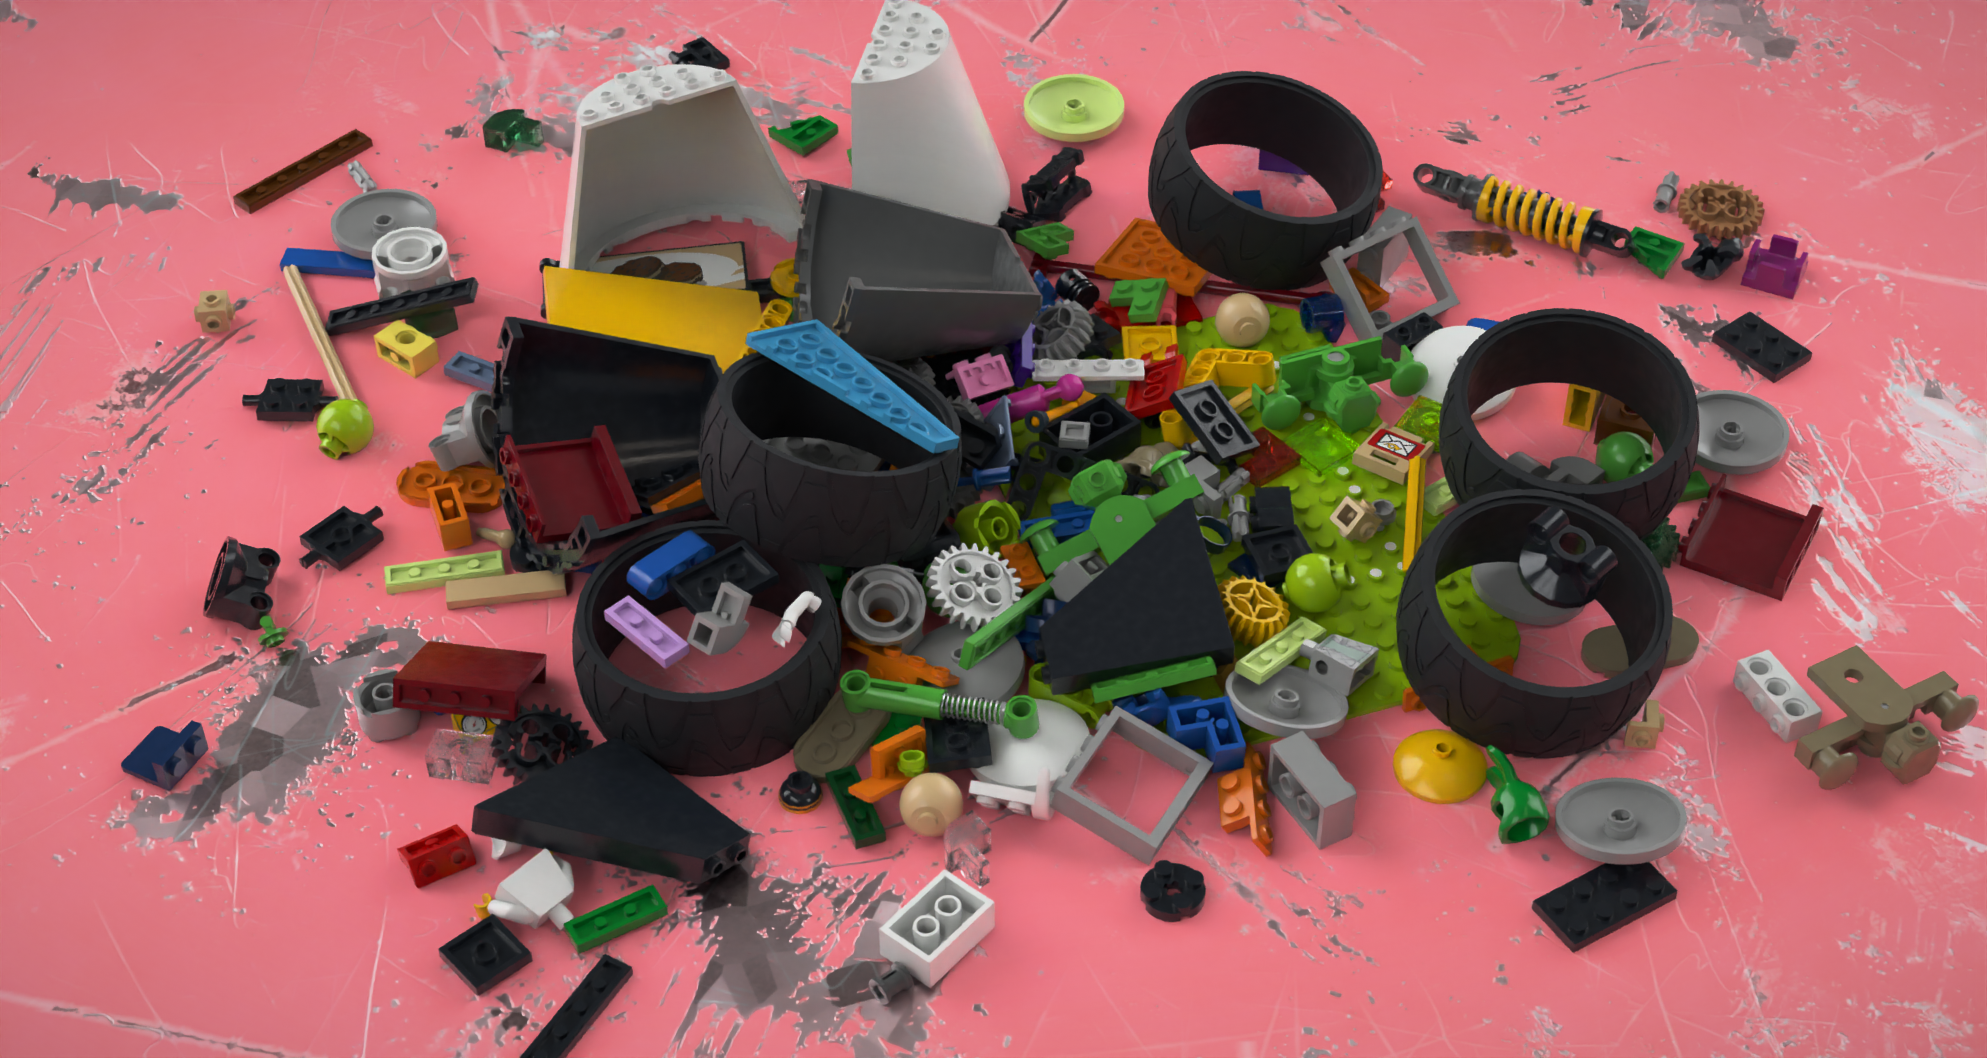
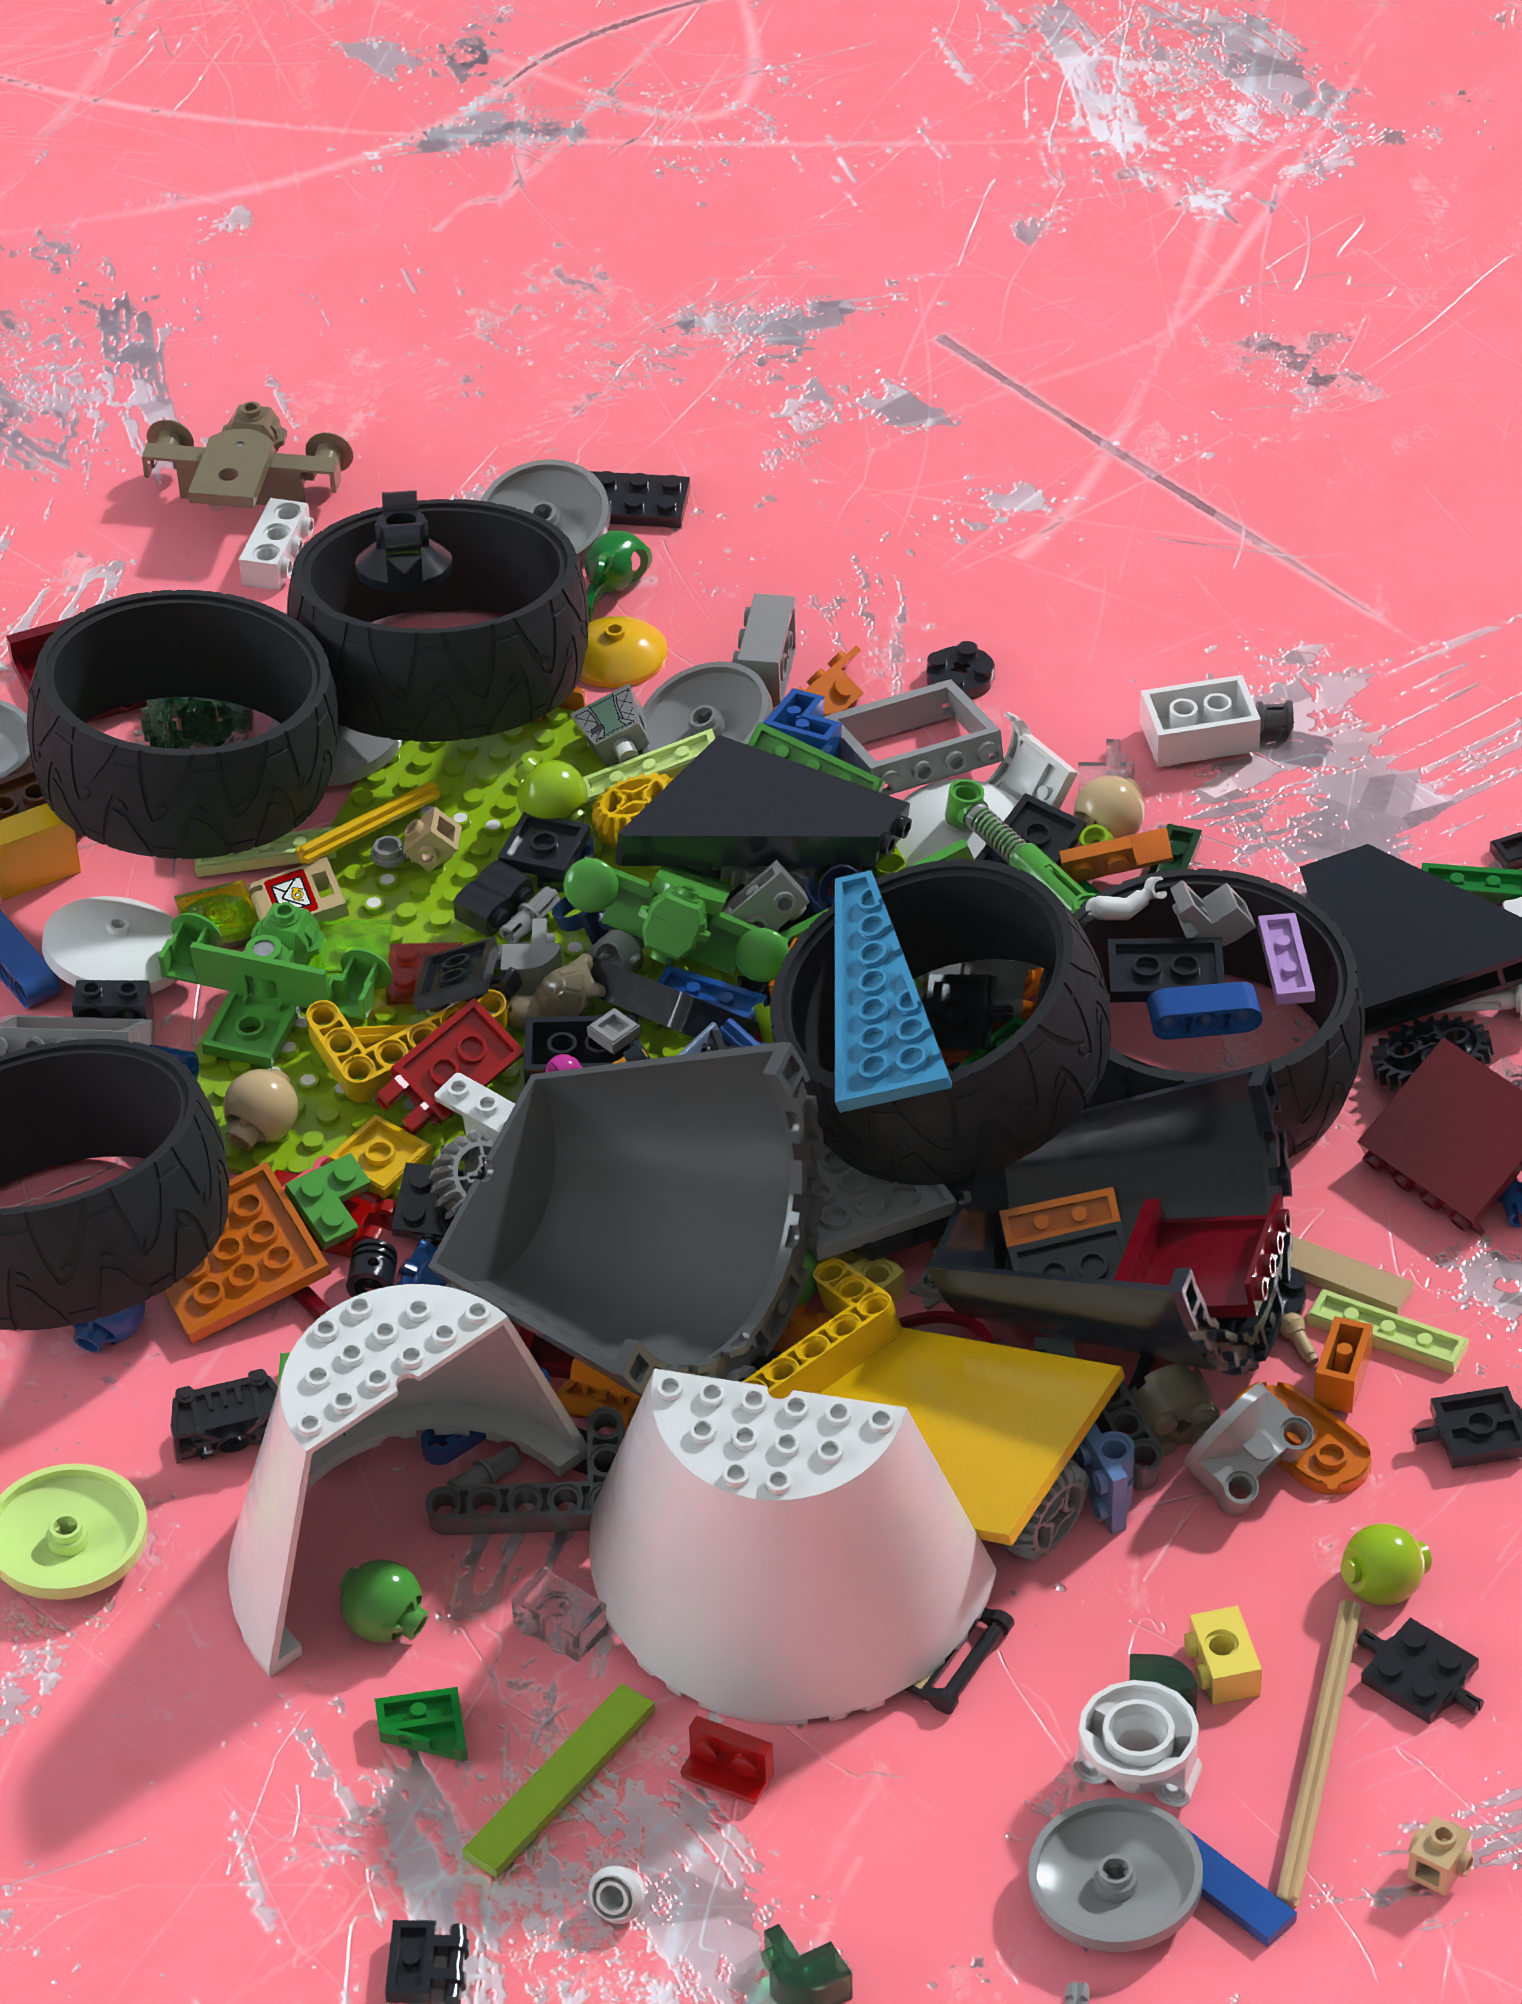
camera: 140 degrees left, 0 degrees up
black tile [325,277,479,336] -> none
sand blue plate [443,351,494,392] -> none

